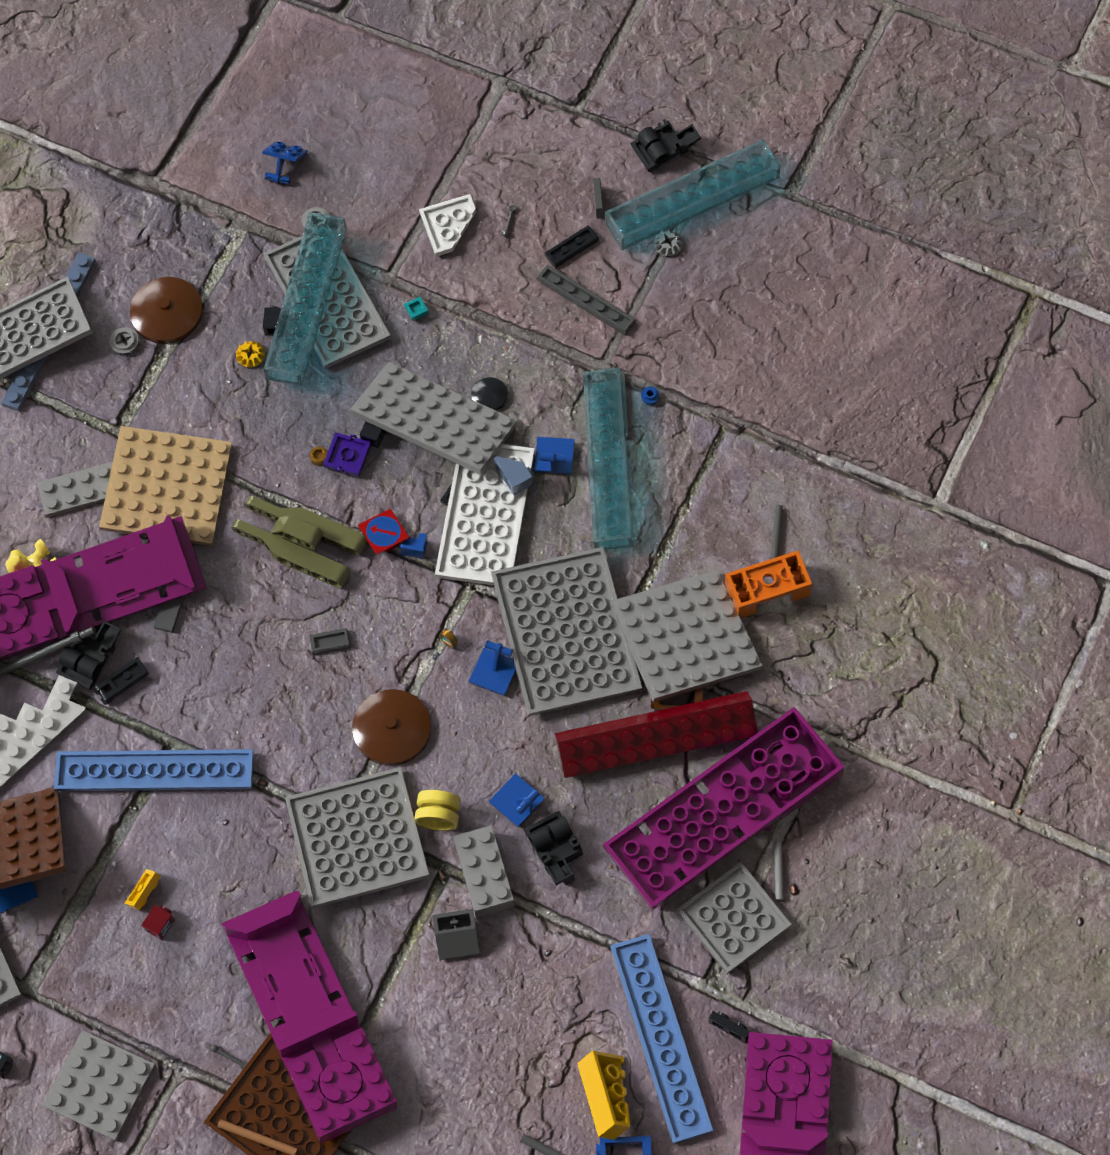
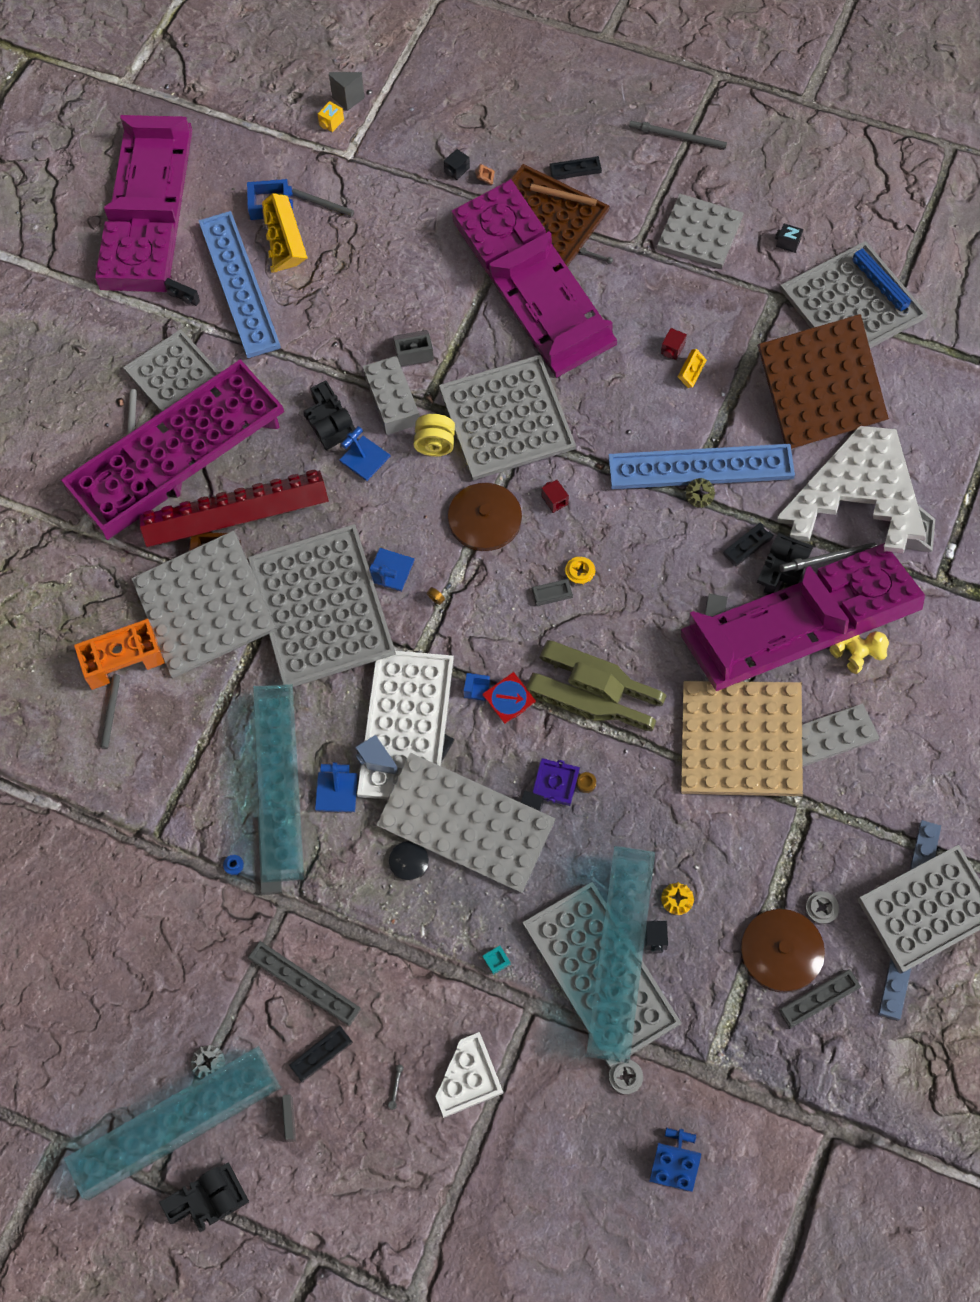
camera: 175 degrees right, 0 degrees up
none -> dark red brick [541,480,569,513]
none -> yellow gear [565,557,595,585]
none -> olive gear [686,478,715,508]
none -> dark grey tile [779,969,861,1029]

